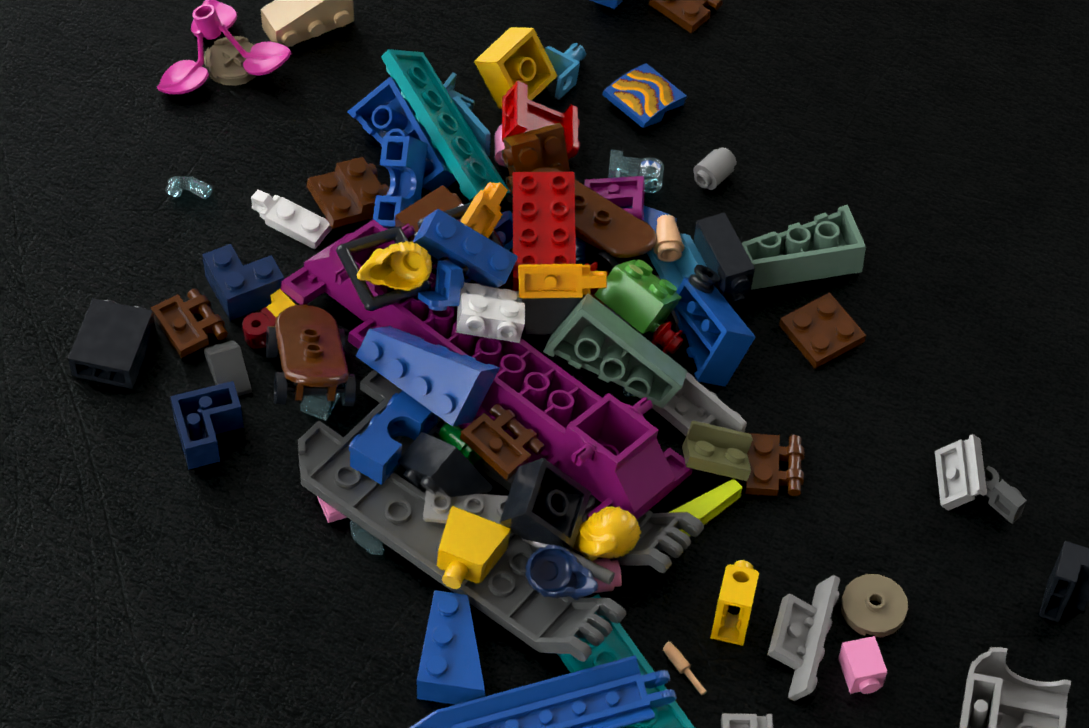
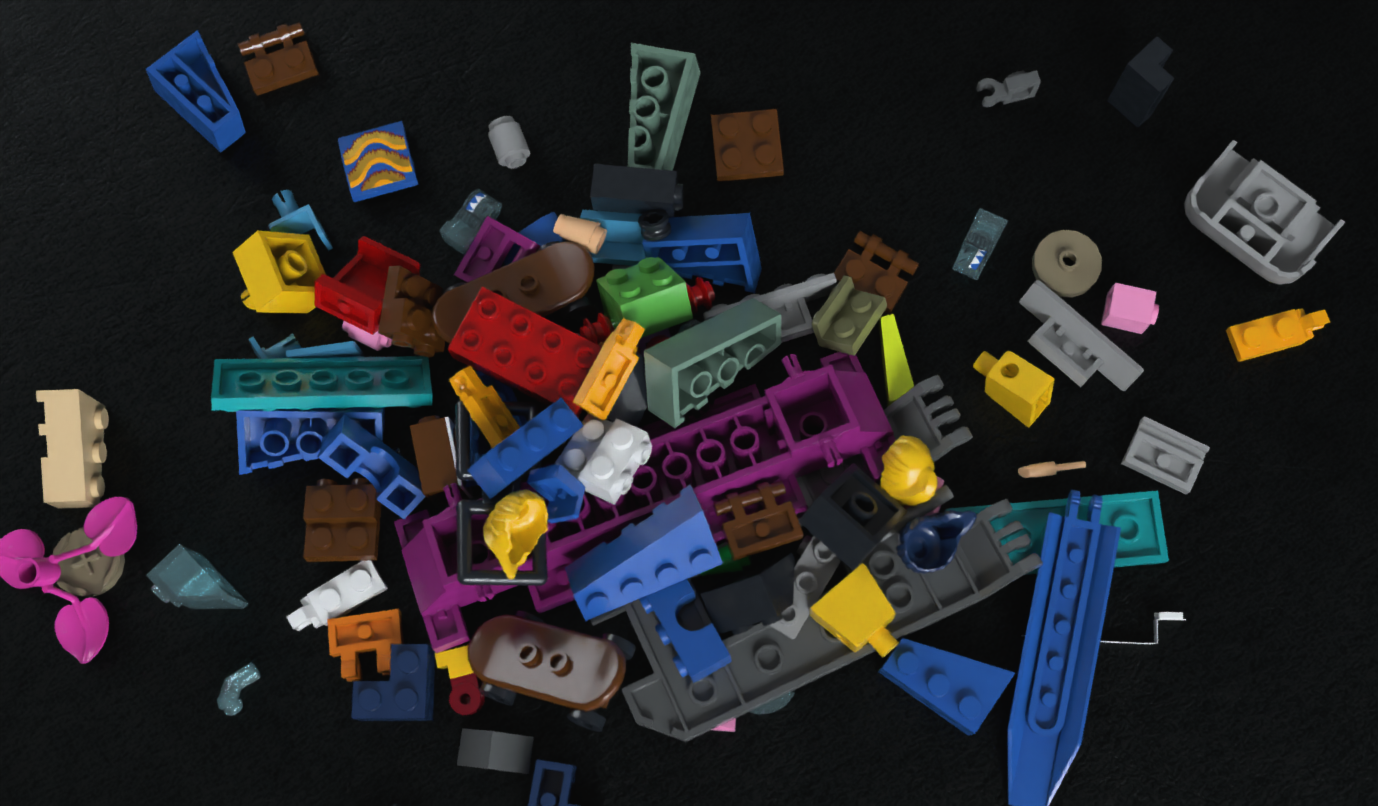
camera: 55 degrees left, 20 degrees up
reddish brown plate [150,288,228,358] -> none
light grey plate [935,434,987,511] -> none
none -> clear light blue slope [147,544,249,609]
none -> orange plate [327,609,404,682]
none -> clear light blue leg [952,208,1008,280]

